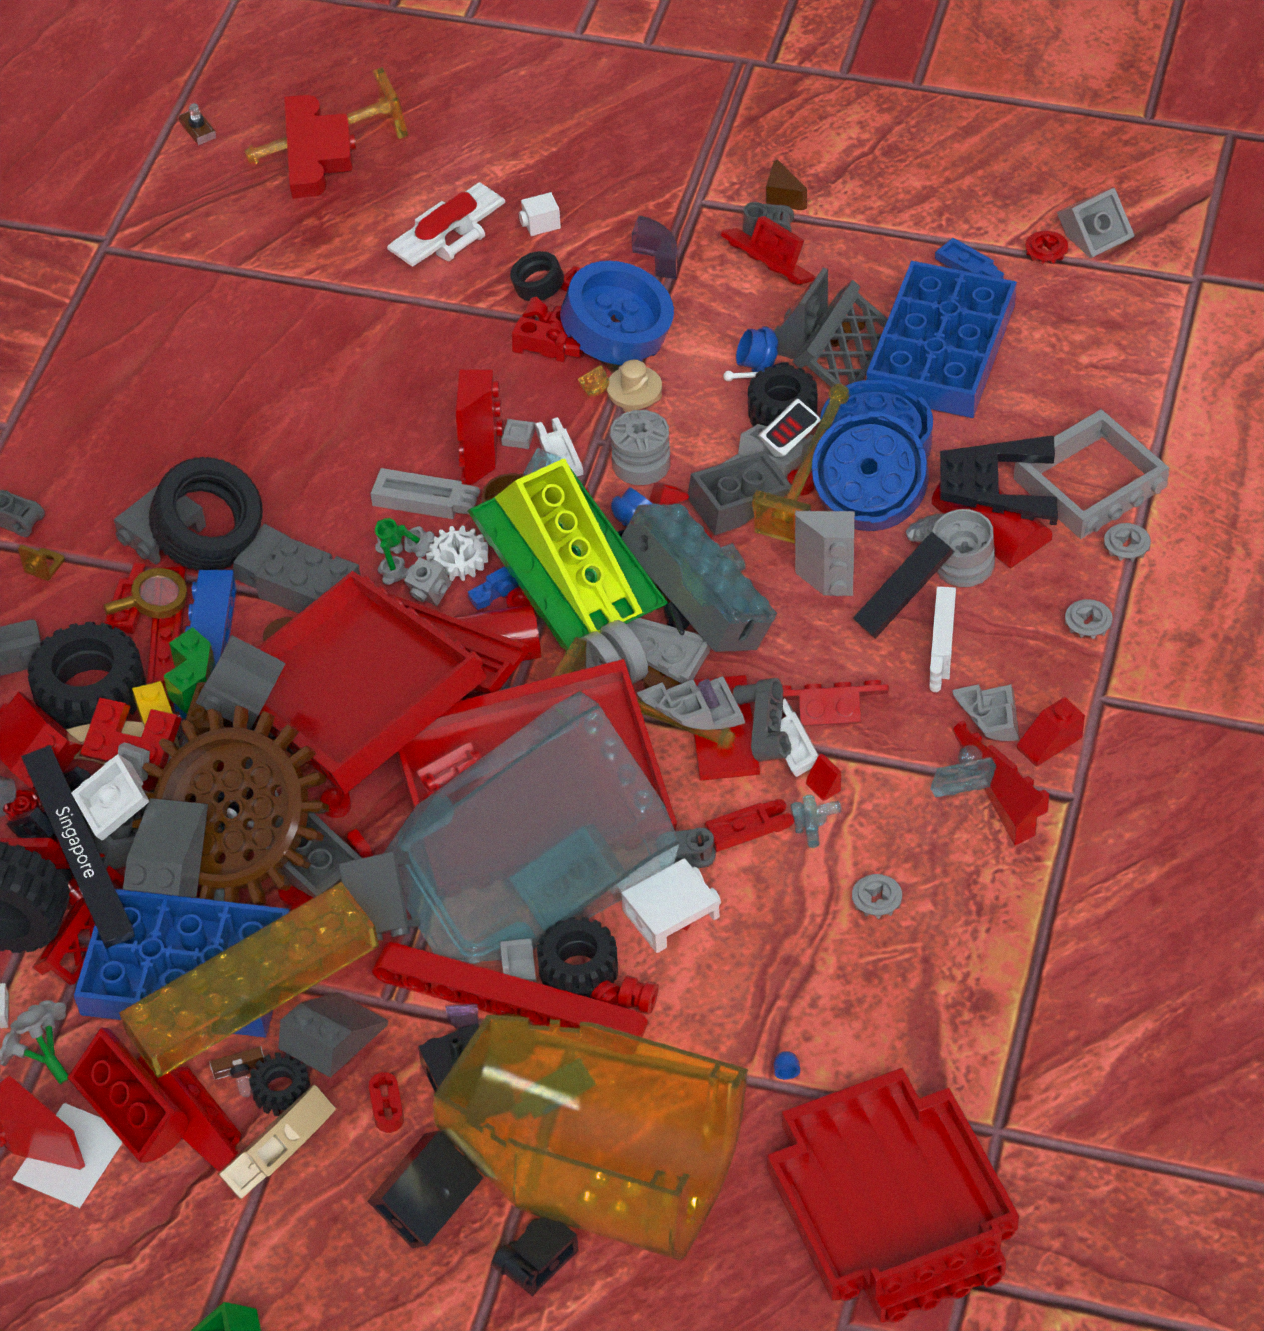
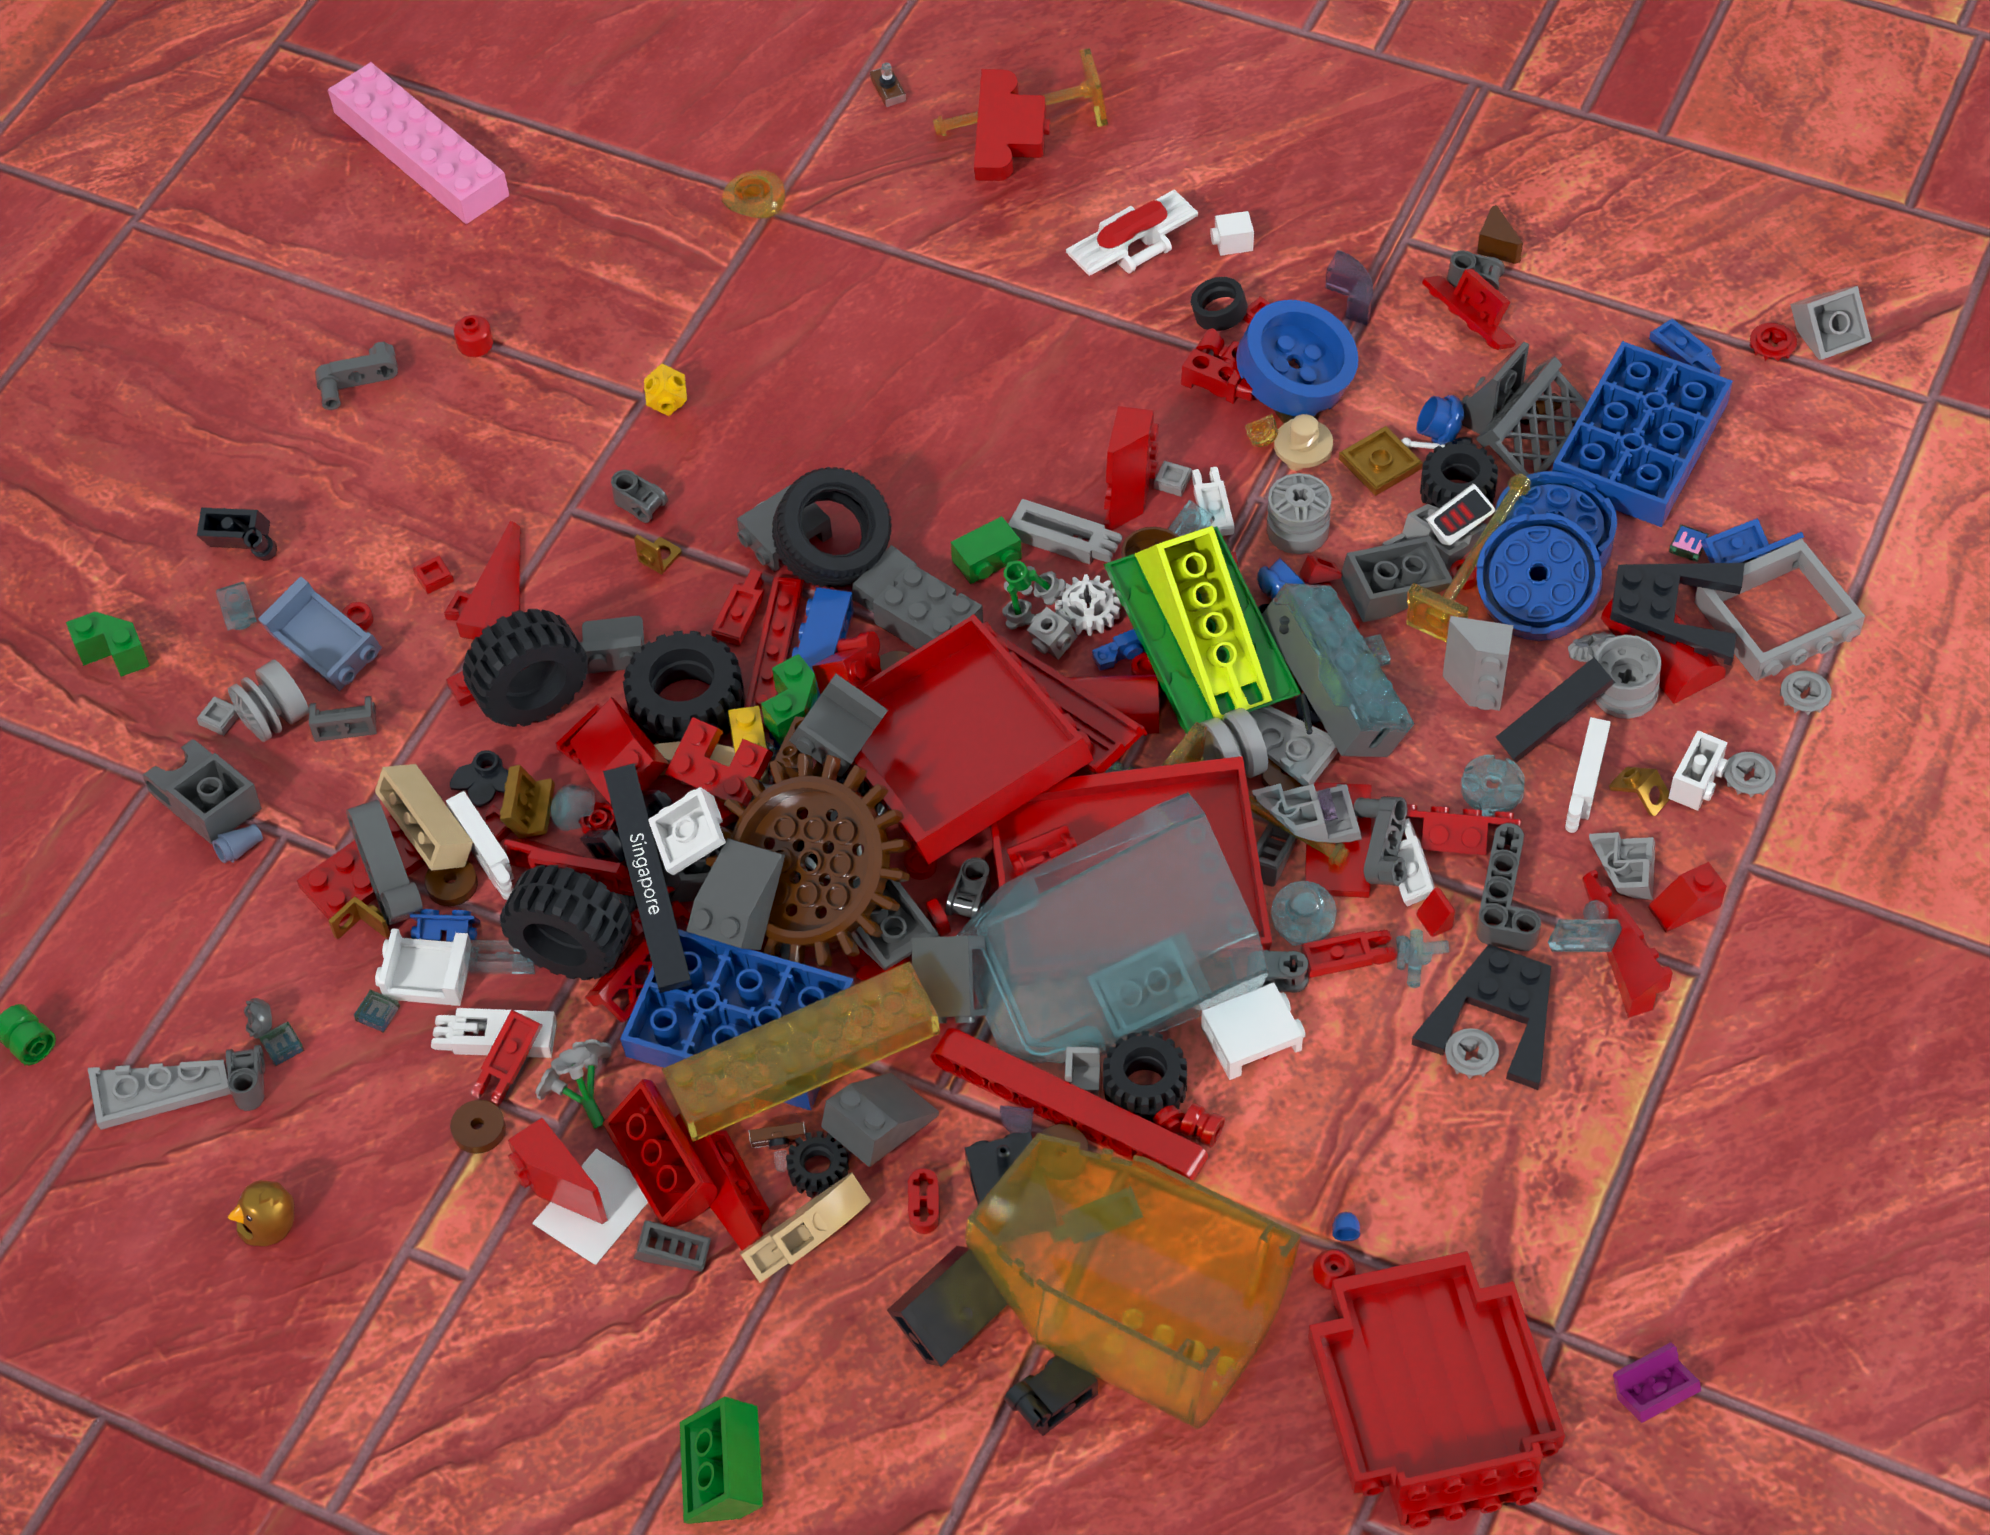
camera: 10 degrees right, 5 degrees up
pearl gold piece [103,568,187,619] -> none
light grey tile [118,742,150,782] -> none
none -> dark grey slope [633,1220,711,1272]
none -> yellow brick [644,364,687,416]
none -> clear yellow hat [722,169,785,218]
none -> red hinge [812,631,882,695]
none -> dark grey piece [945,857,991,923]
none -> green brick [951,516,1022,584]
none -> dark grey slope [1257,821,1299,887]
none -> clear light blue plate [1271,881,1337,946]
none -> red plate [1313,1249,1356,1290]
none -> pearl gold tile [1339,426,1423,496]
none -> black wing [1412,944,1551,1090]
none -> clear light blue plate [1460,755,1525,817]
none -> dark grey beam [1476,823,1541,951]
none -> pearl gold bracket [1609,767,1670,816]
none -> magenta bracket [1613,1343,1701,1423]
none -> white brick [1668,731,1728,811]
none -> tile [1669,524,1709,562]
none -> blue bracket [1701,518,1804,563]

